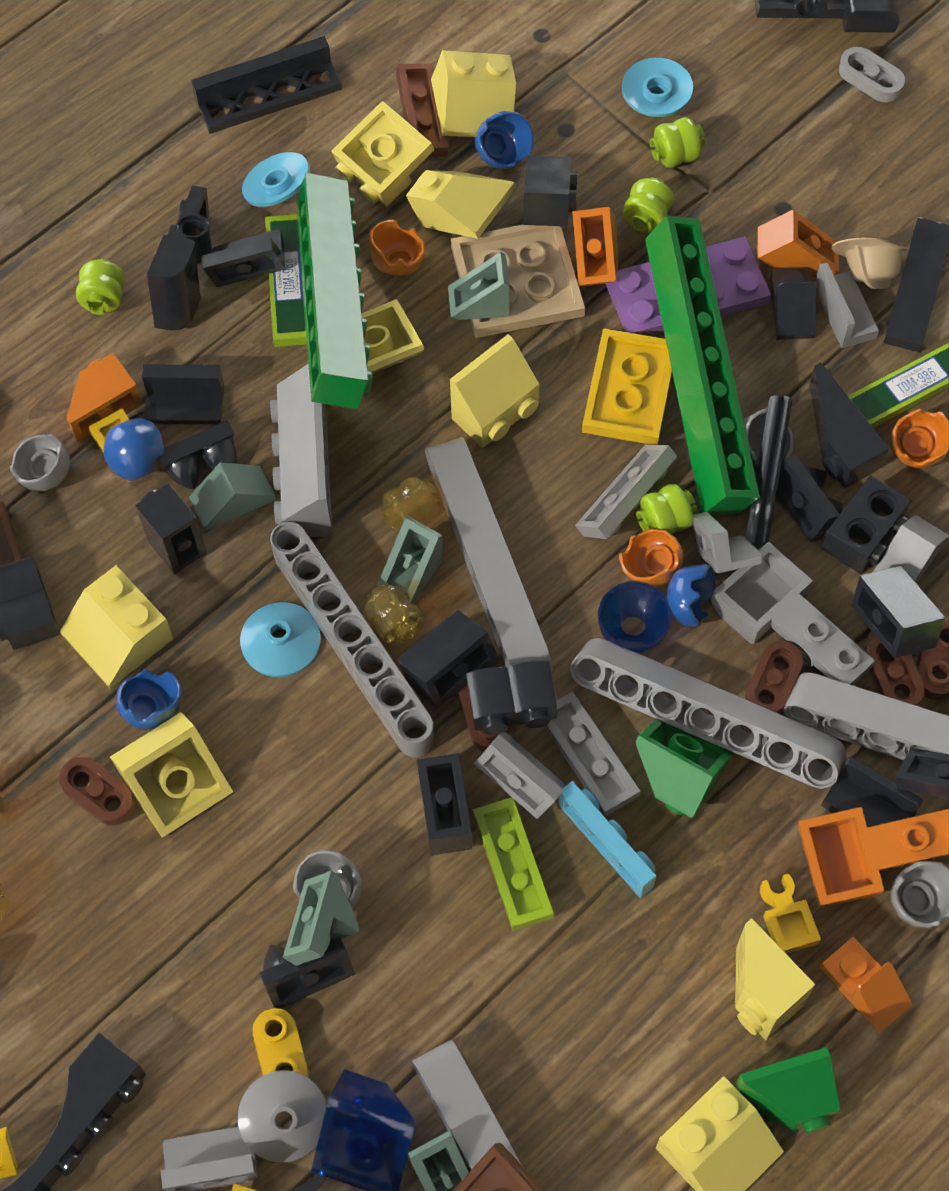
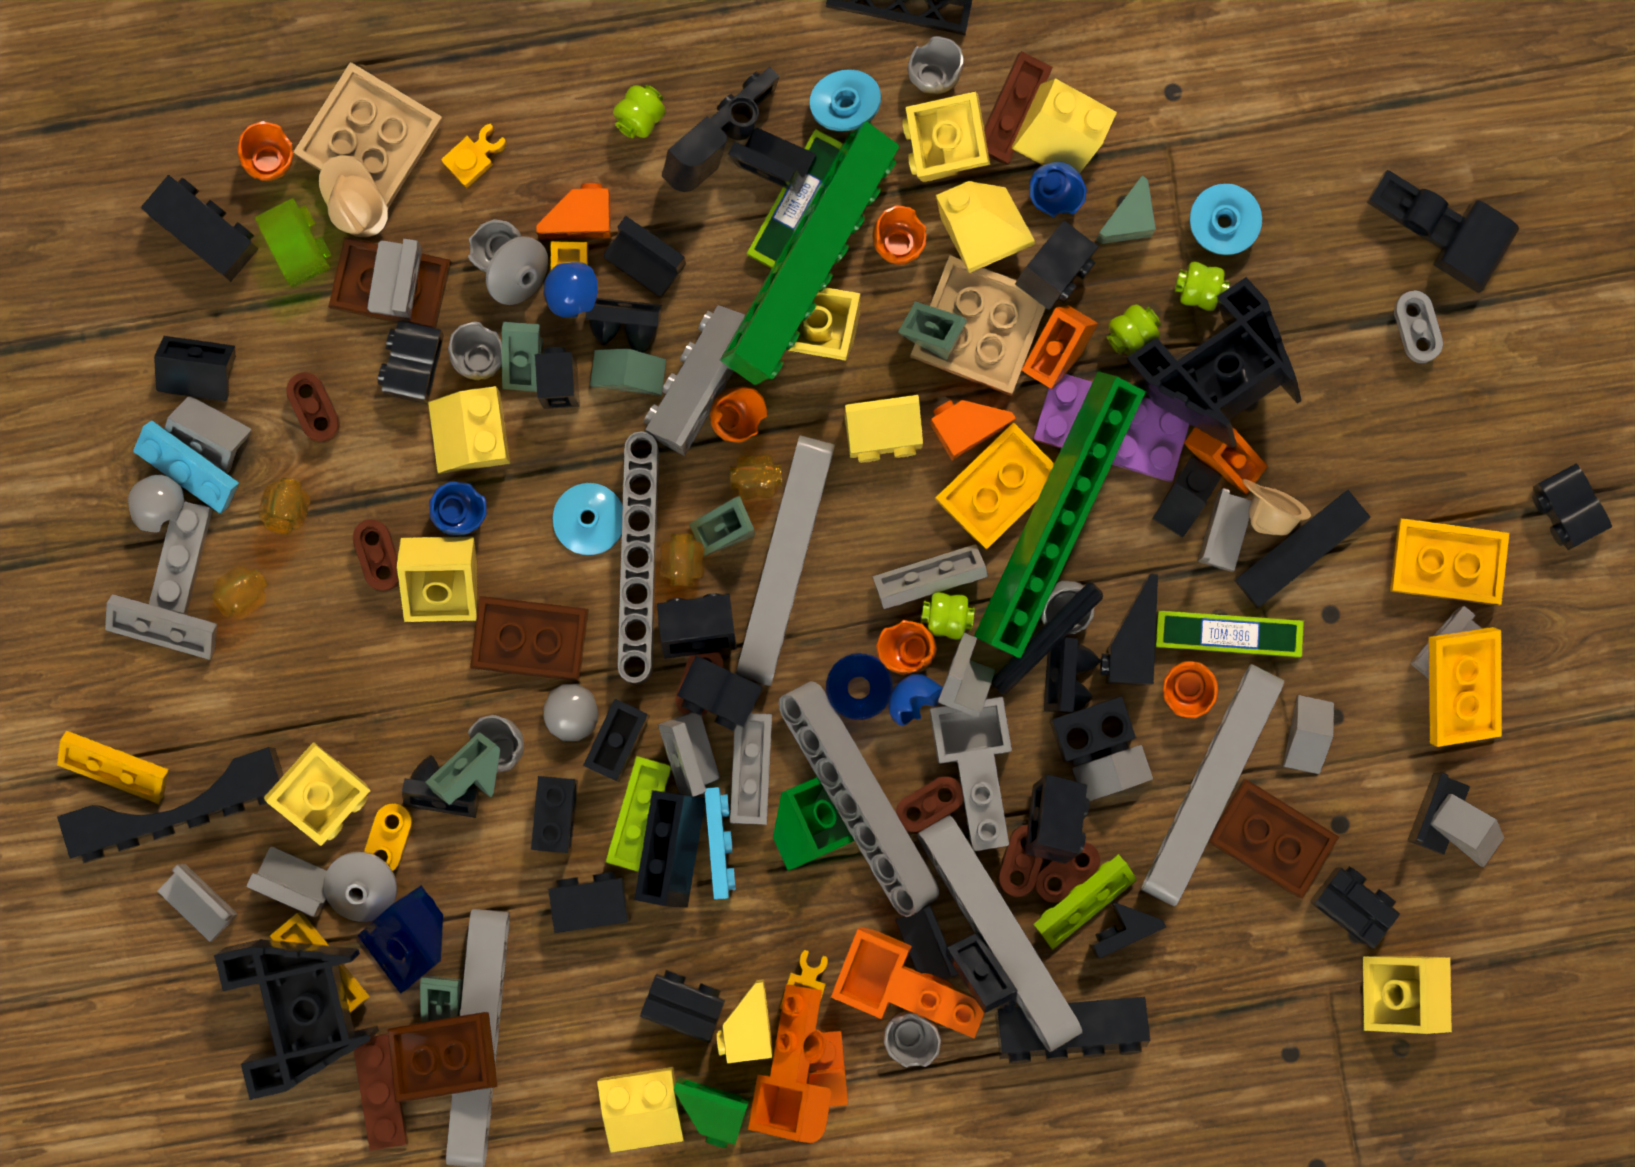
camera: 30 degrees right, 20 degrees up
none -> light yellow plate [264,742,370,846]
none -> light grey hair [448,322,502,381]
none -> reddish brown tile [470,596,589,682]
none -> light grey dish [486,236,548,305]
none -> sand green slope [502,322,543,392]
none -> black brick [531,776,578,853]
none -> light grey hair [543,684,599,741]
none -> black brick [548,872,630,933]
none -> black brick [634,790,705,908]
none -> black brick [640,970,725,1043]
none -> orange hair [709,386,767,443]
none -> orange plate [748,984,831,1143]
none -> light grey hair [907,36,964,94]
none -> orange slope [930,400,1016,461]
none -> sand green slope [1096,175,1156,244]
none -> black wedge [1127,277,1302,448]

